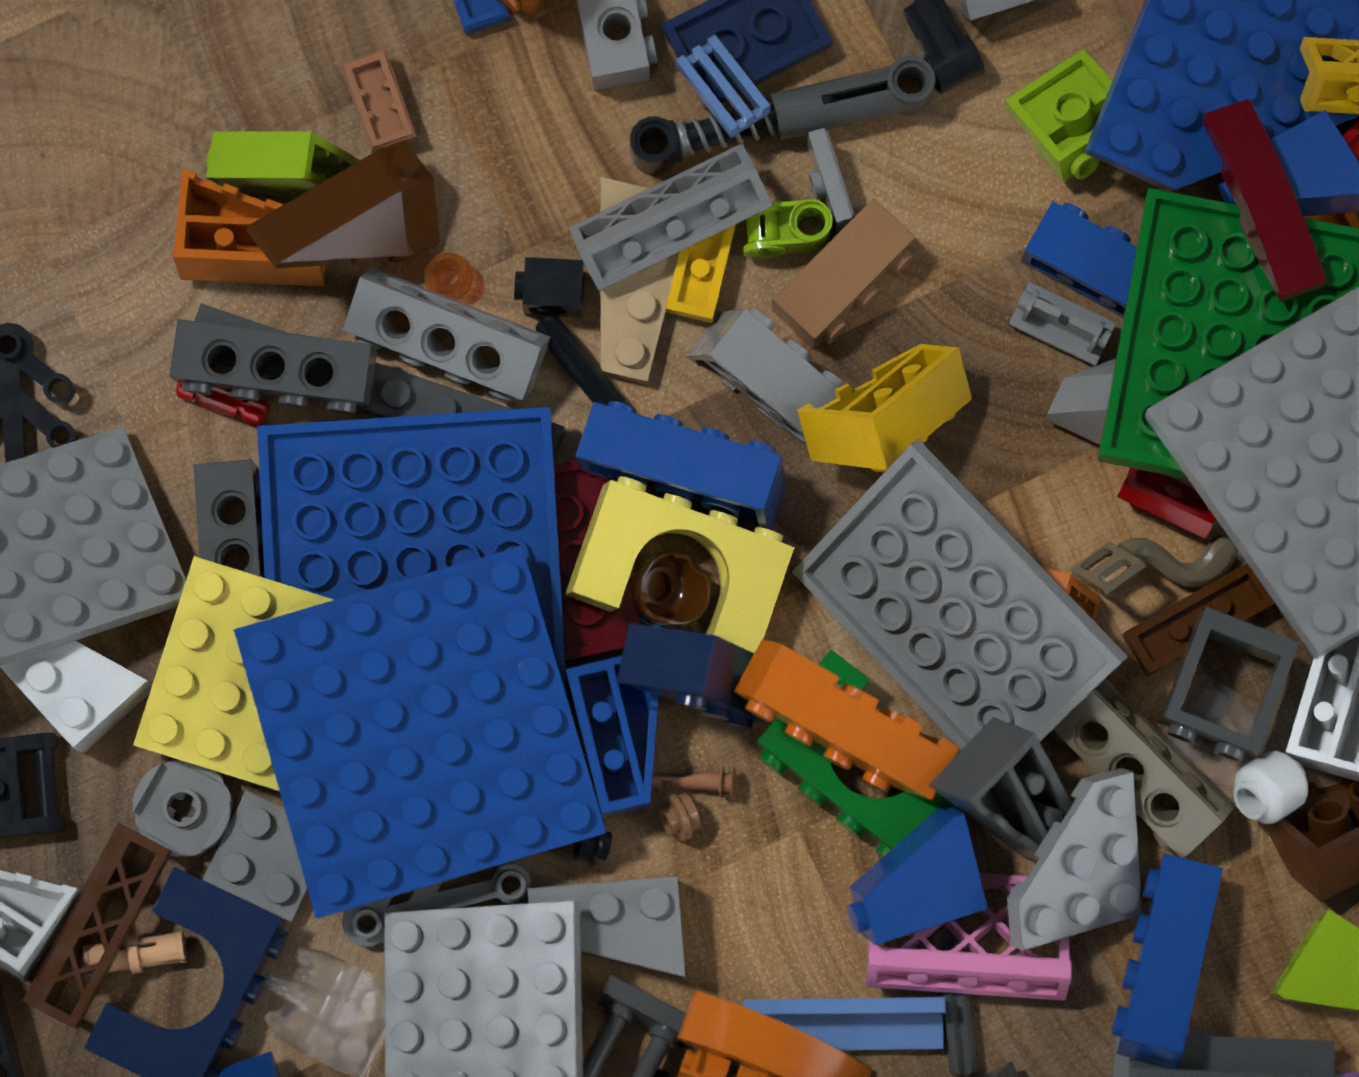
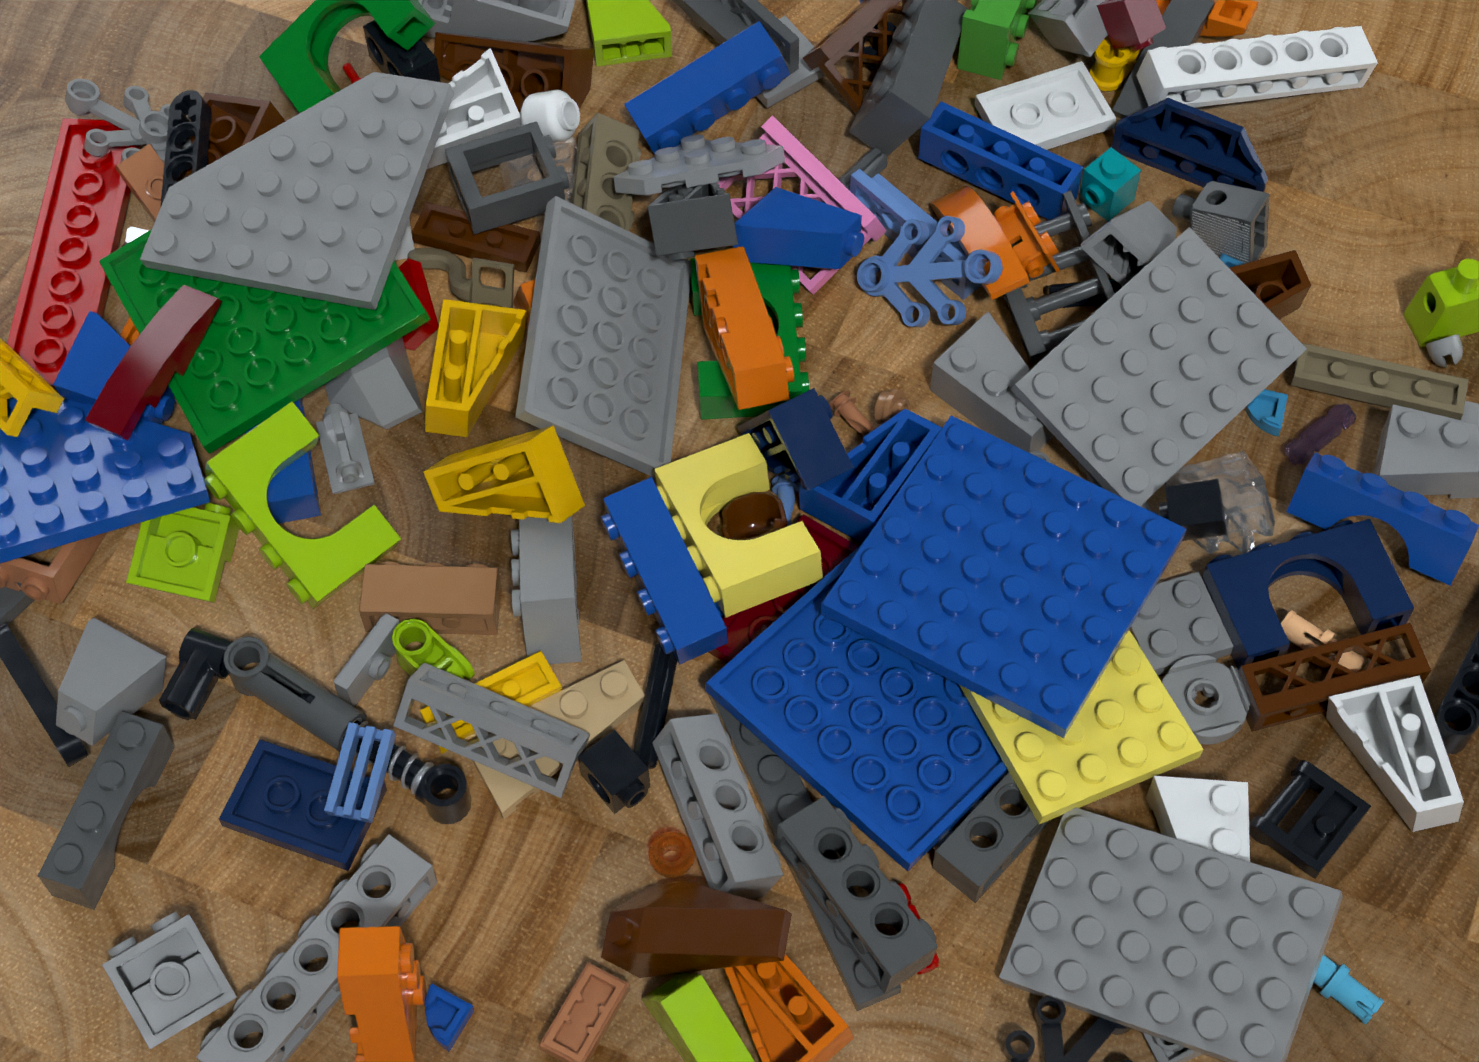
camera: 135 degrees left, 20 degrees down
none -> lime arch [204,402,401,610]
none -> yellow wedge [425,299,527,437]
none -> medium blue plant [857,216,1003,328]
none -> black brick [1159,479,1227,541]

